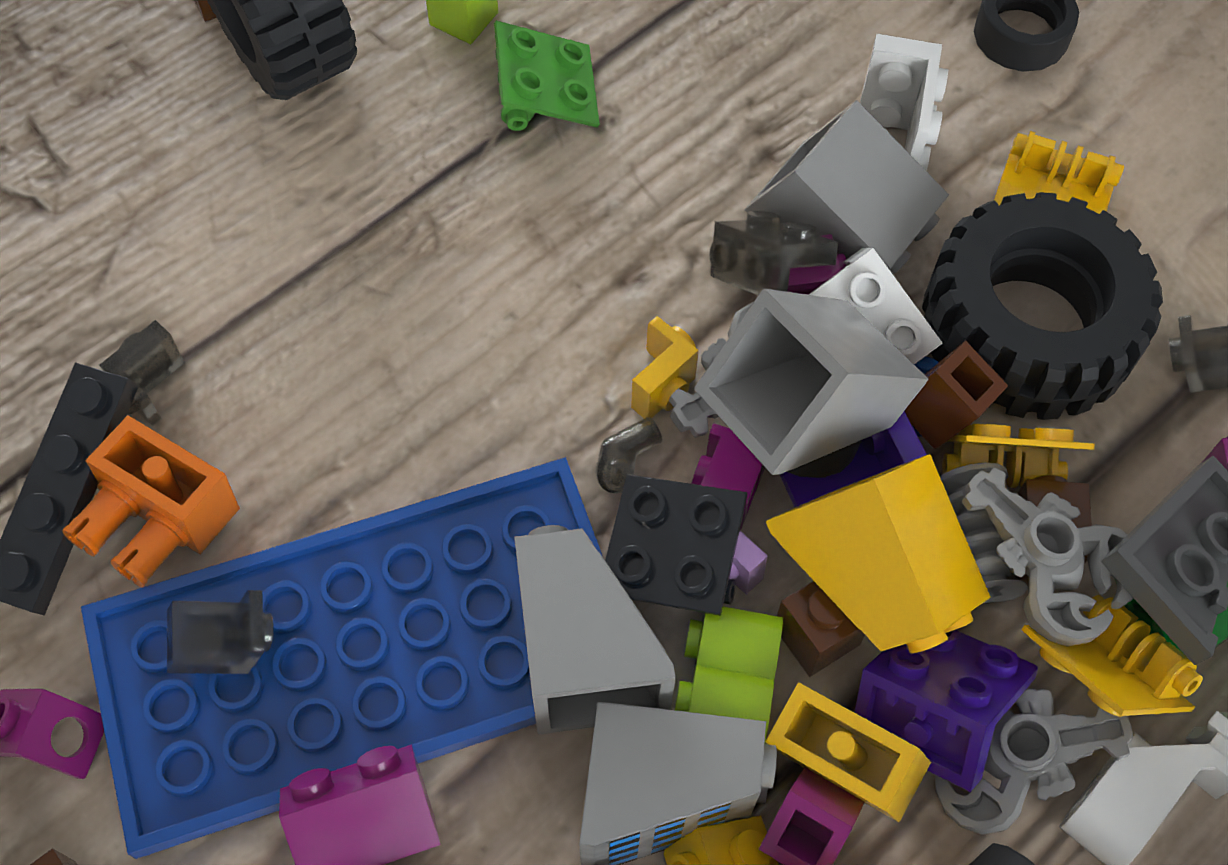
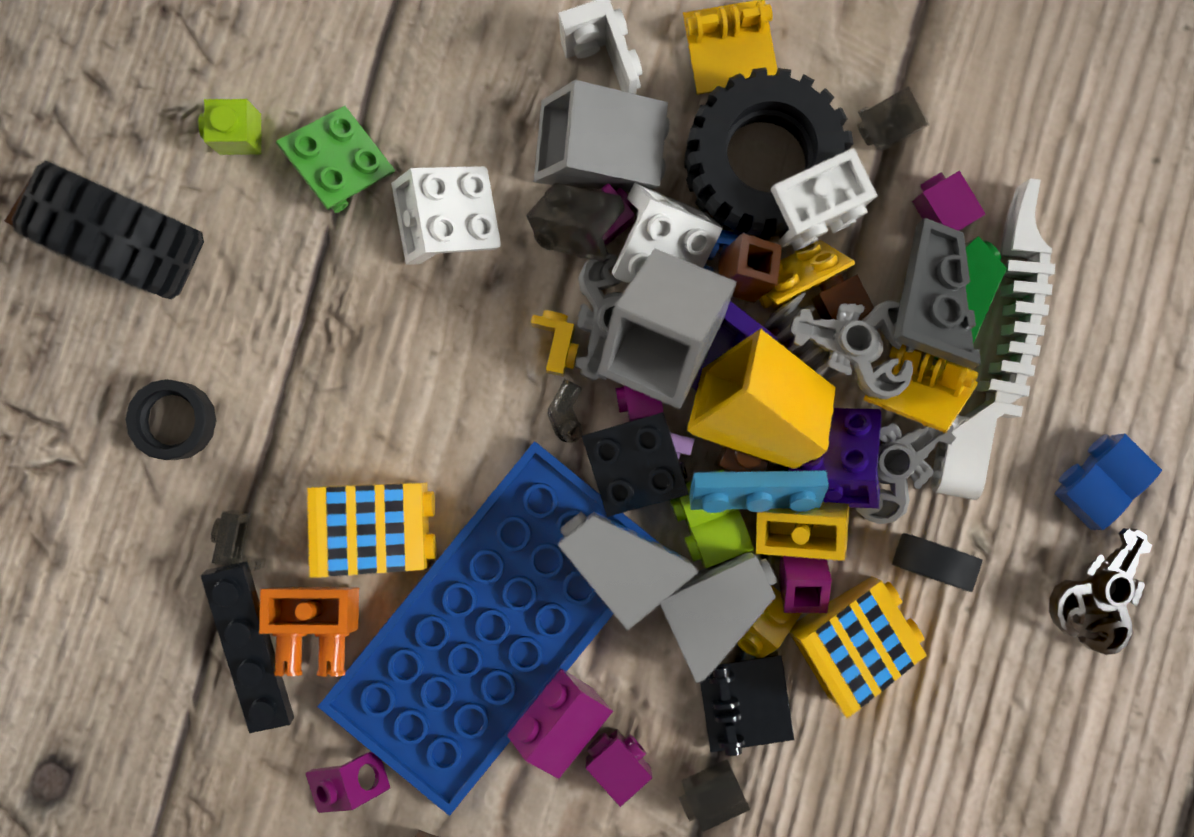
camera: 30 degrees left, 25 degrees up
clear smoke bracket [167,590,273,674] -> none
none -> black tyre [125,379,216,460]
none -> slope [307,482,437,578]
none -> white bracket [391,166,501,265]
none -> dark azure plate [689,471,829,513]
none -> white bracket [770,148,877,251]

